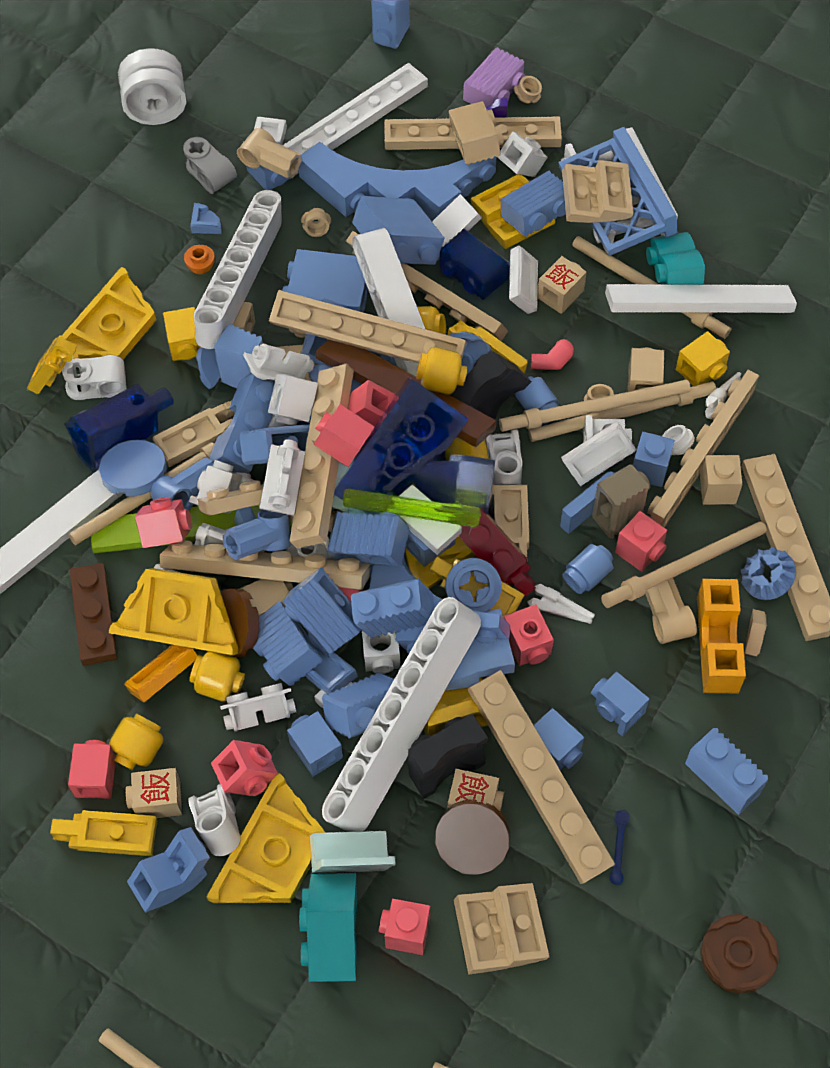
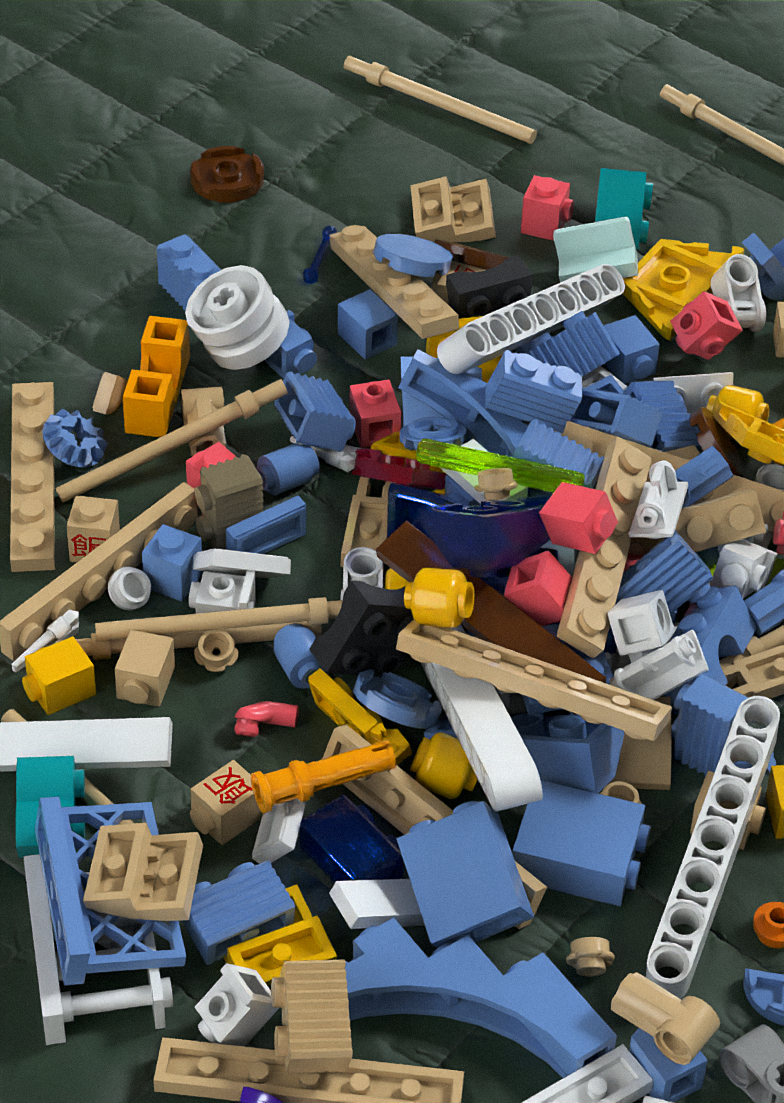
camera: 175 degrees left, 15 degrees down
none -> white wheel [185,265,290,370]
none -> light orange pin [251,739,396,814]
none -> medium blue brick [274,371,356,452]
none -> medium blue tile [373,234,453,277]
none -> tan plate [474,468,518,500]

